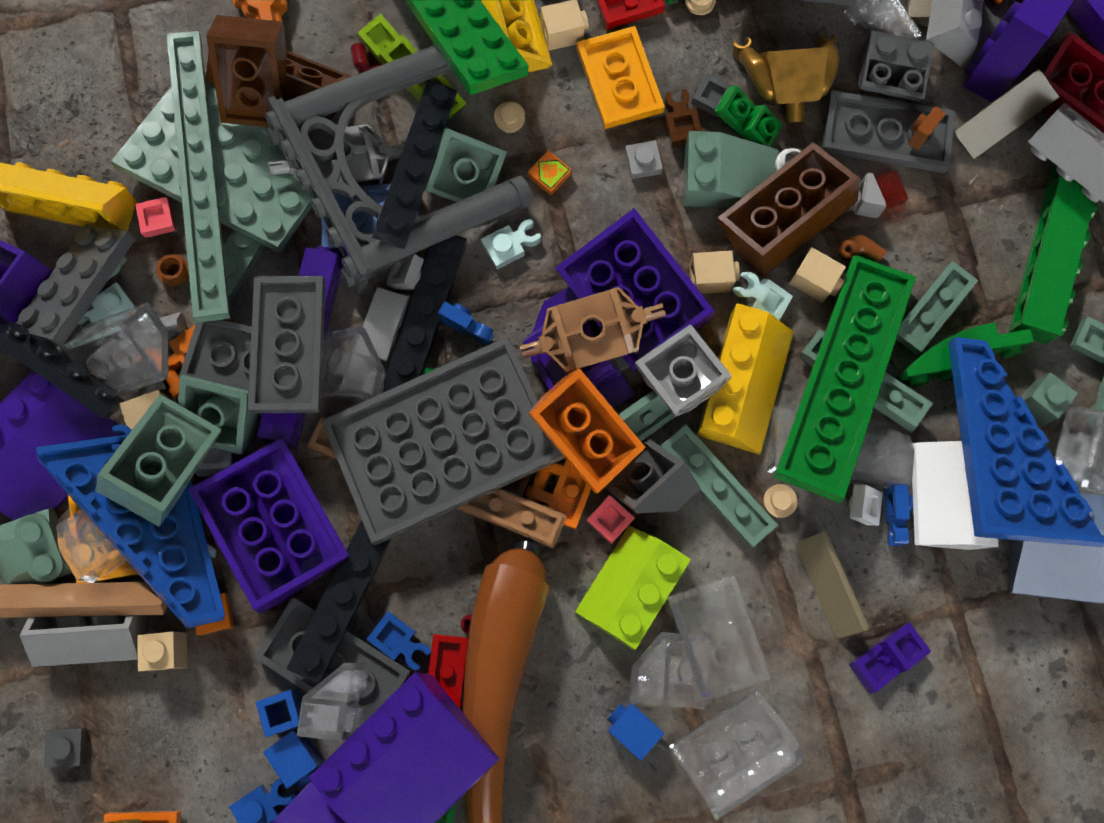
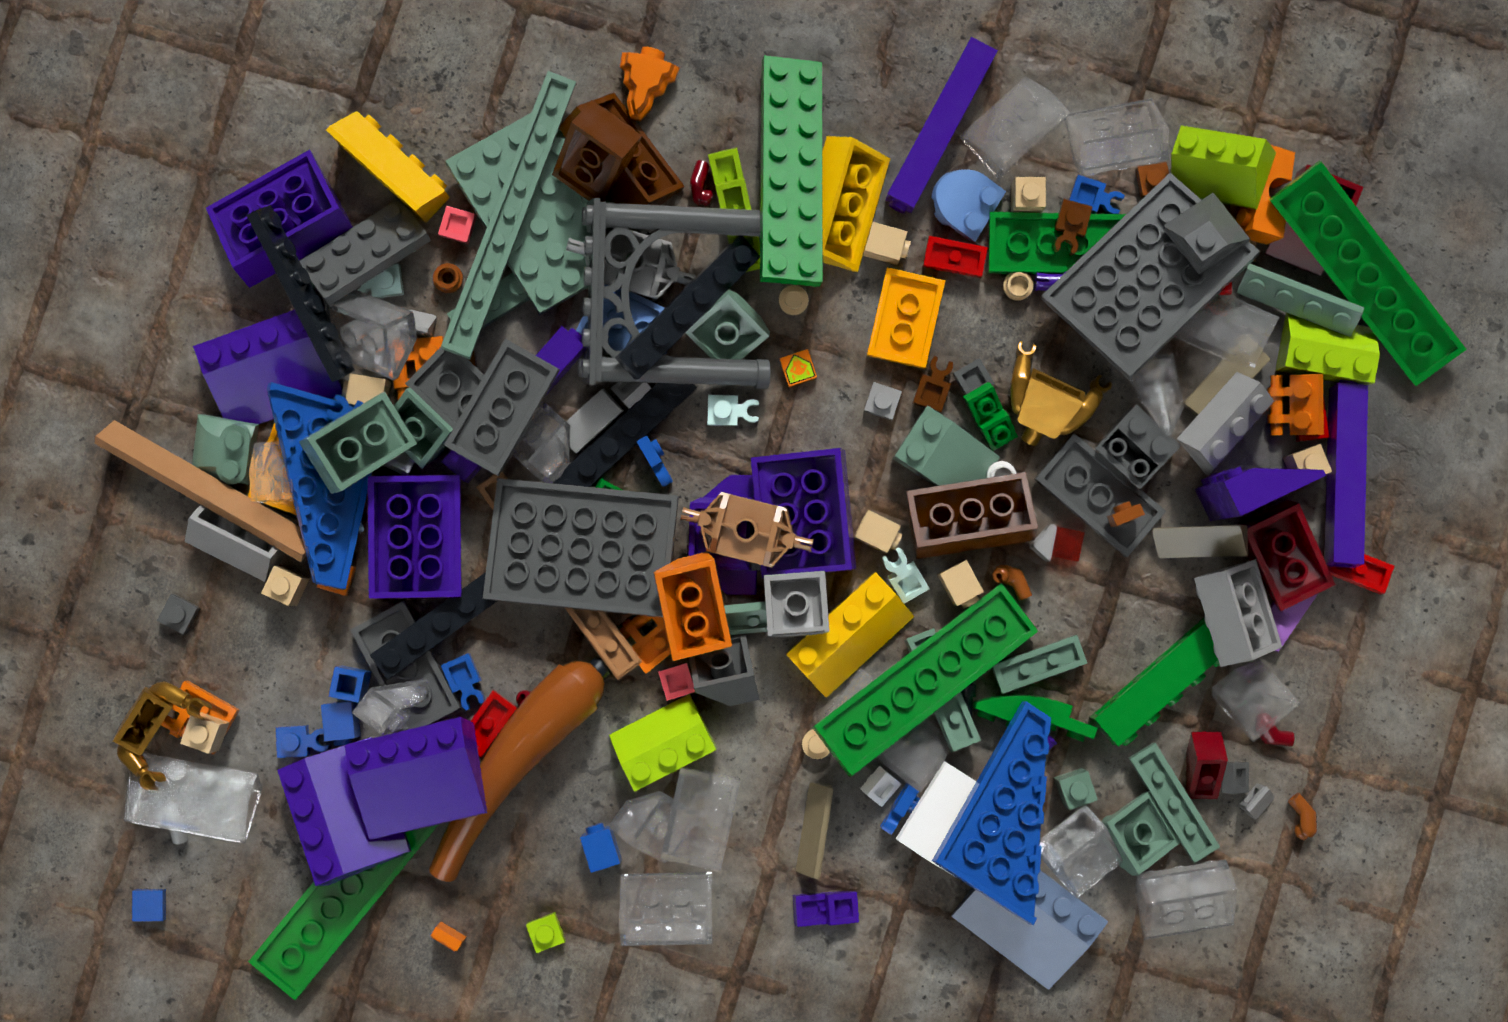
camera: 30 degrees right, 10 degrees up
sand green plate [661,424,778,549] -> none

